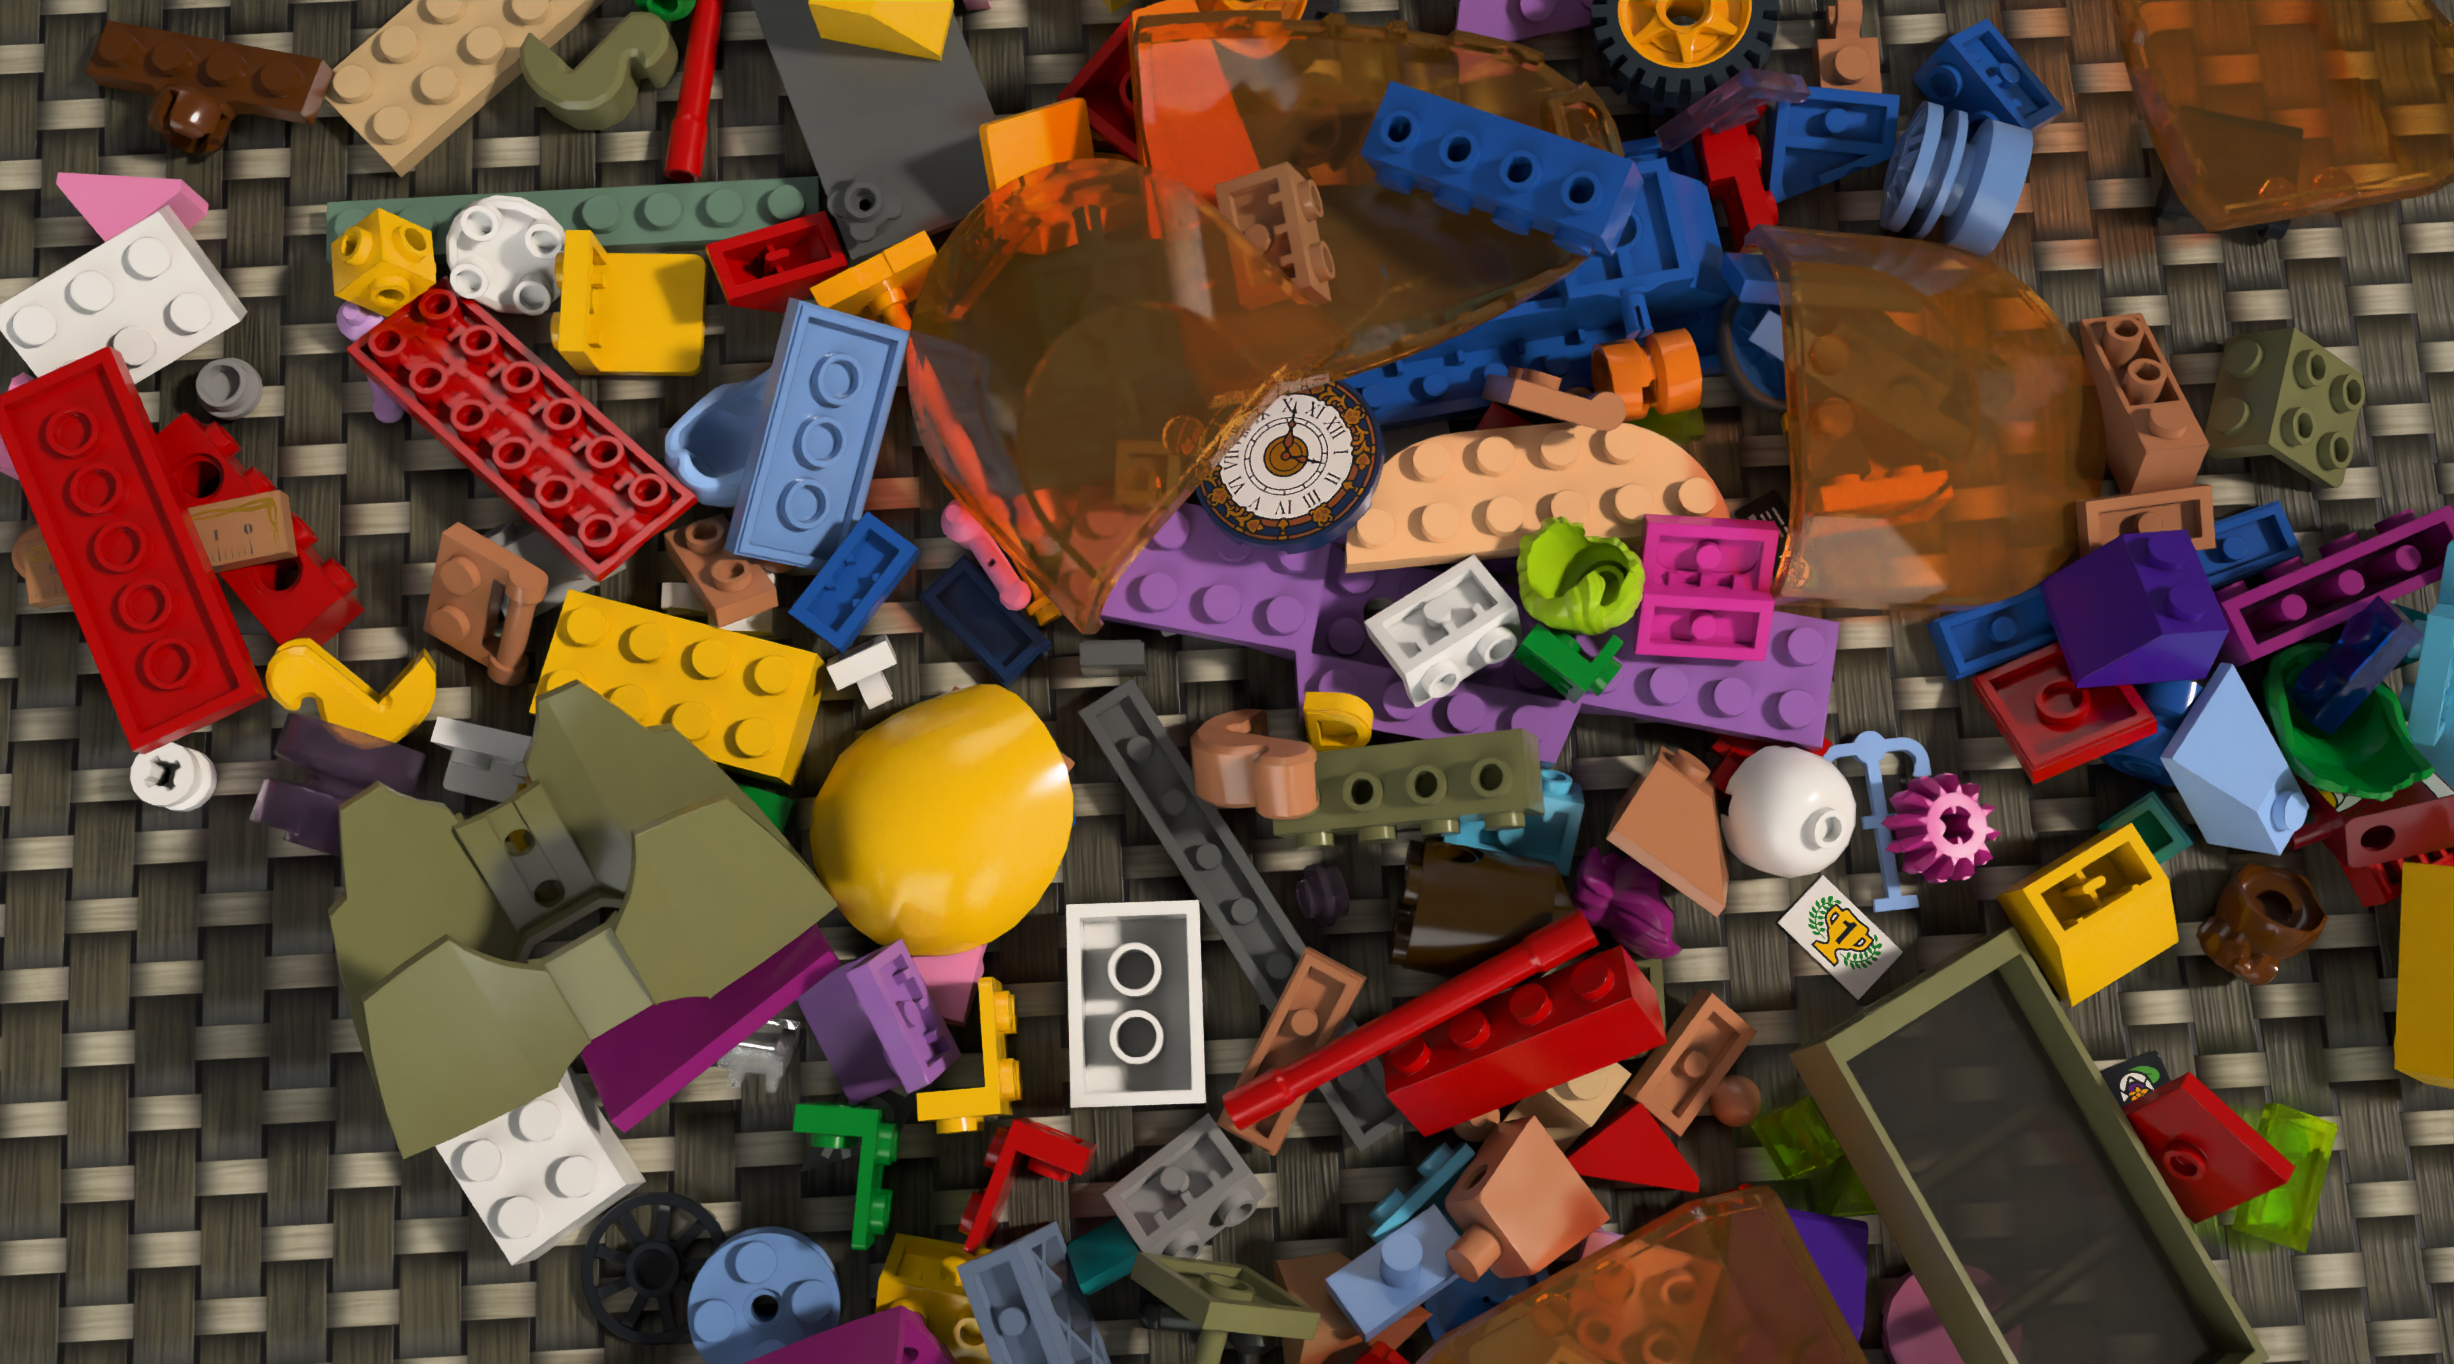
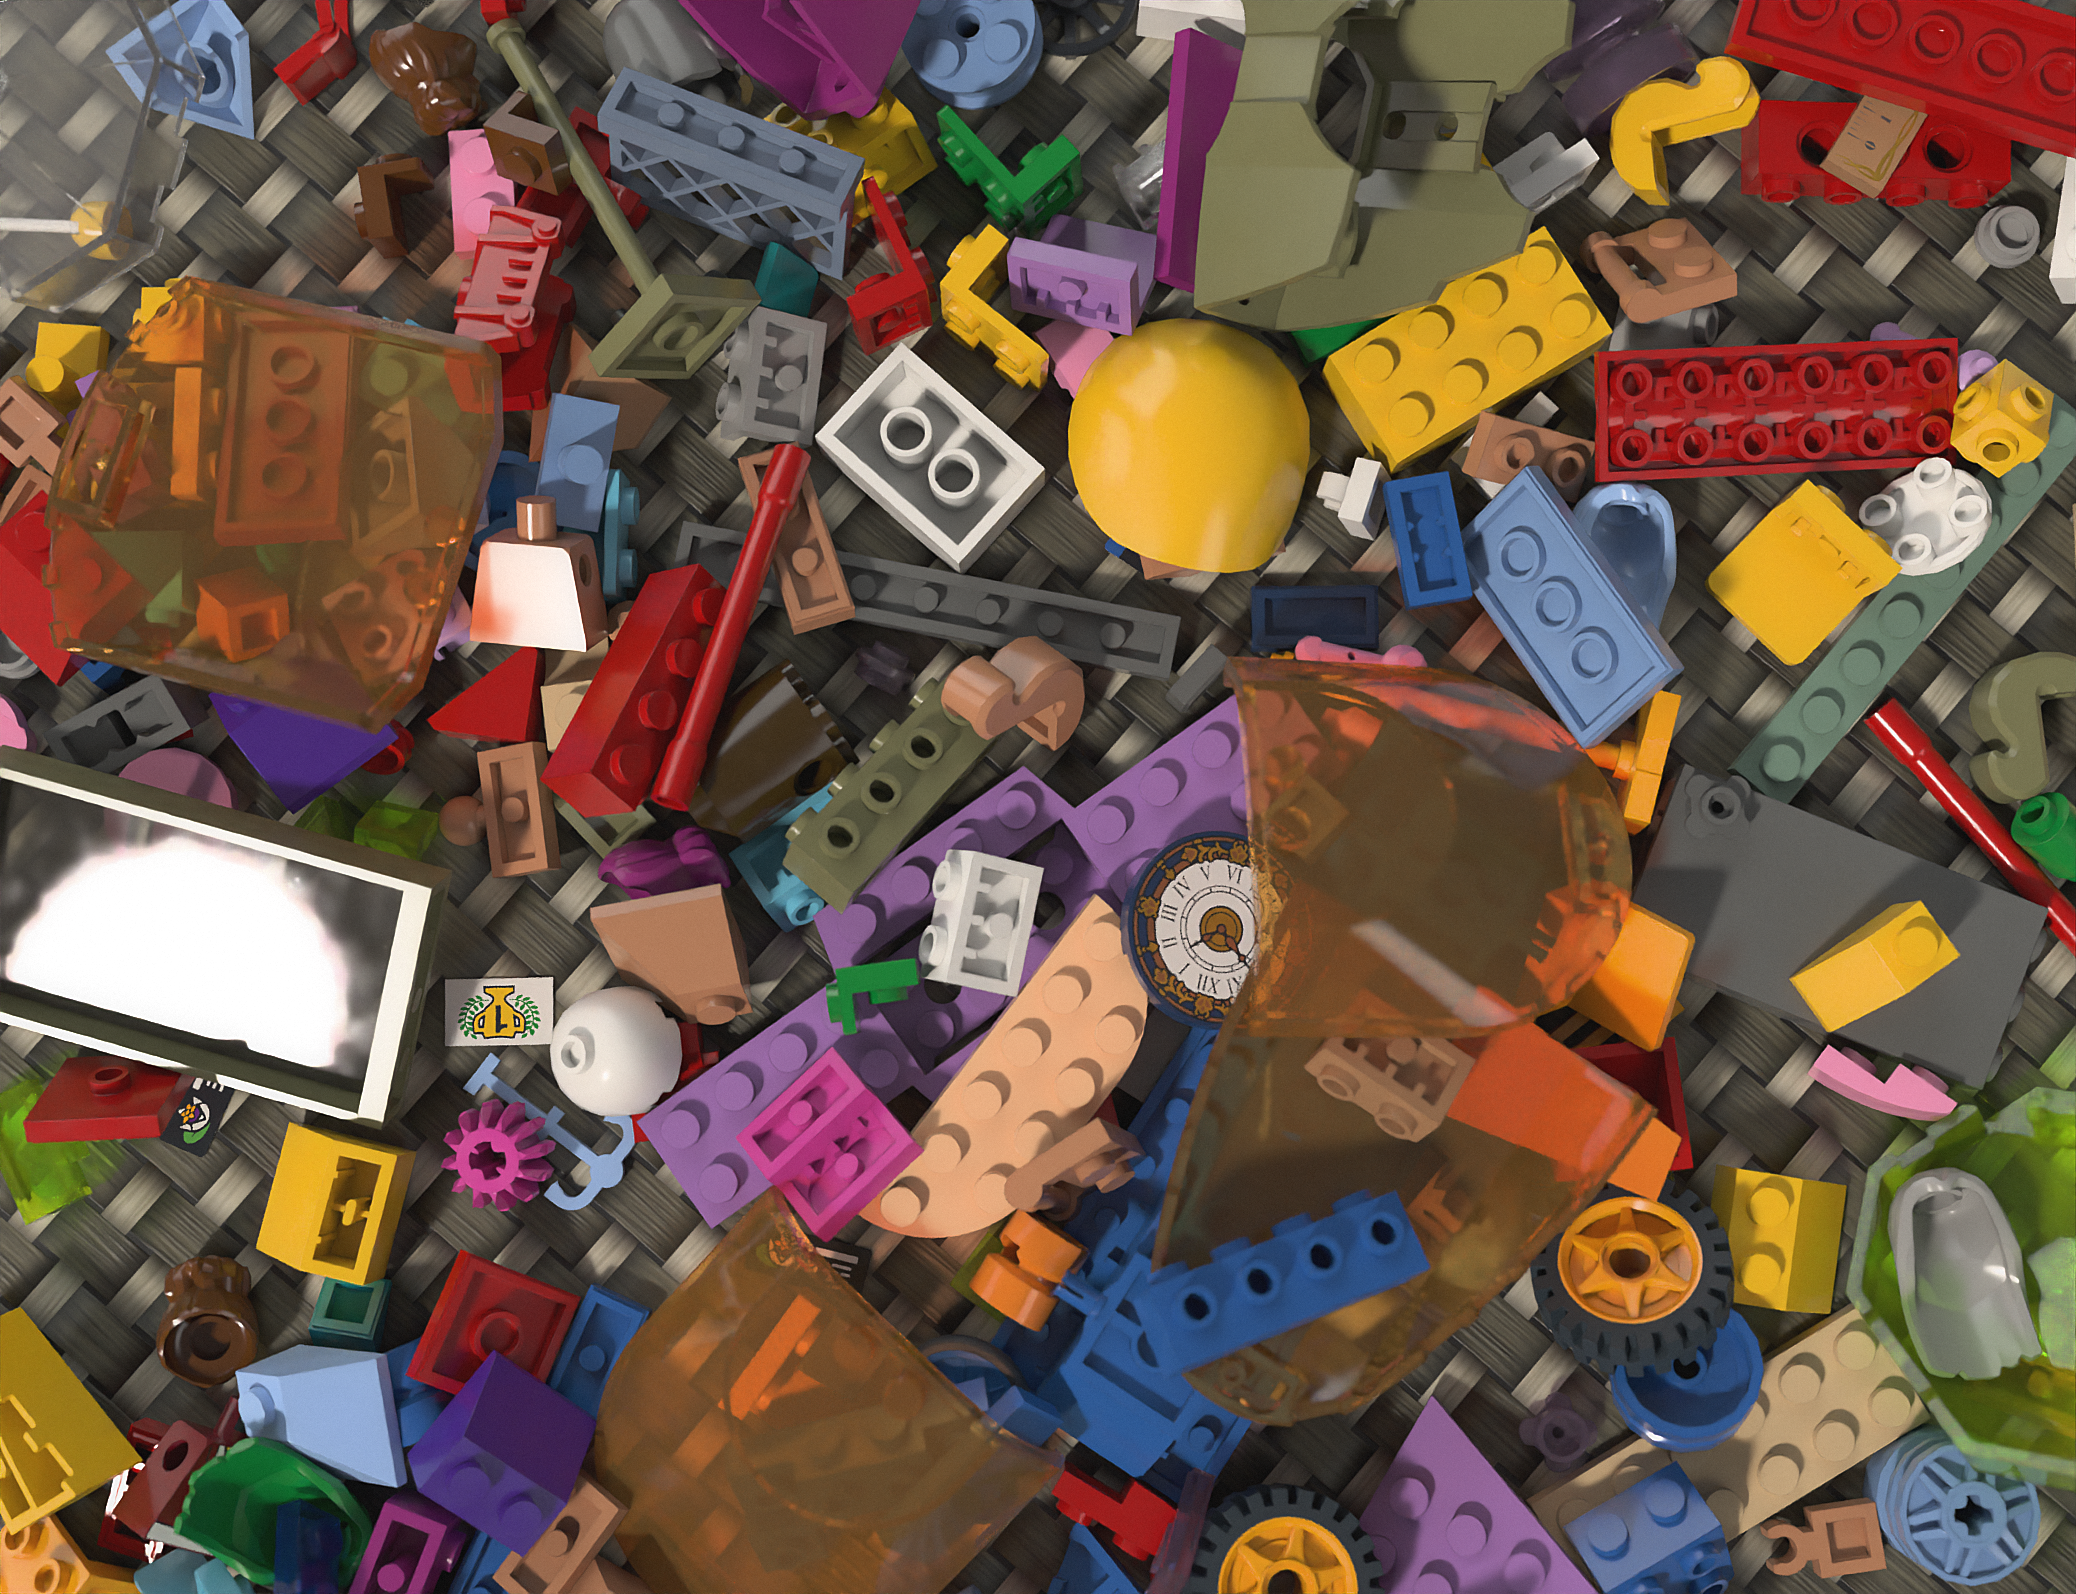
camera: 135 degrees right, 5 degrees up
red slope [706,210,848,314] -> none
yellow tile [1303,692,1374,752] -> none
lime hair [1516,516,1646,636] -> none

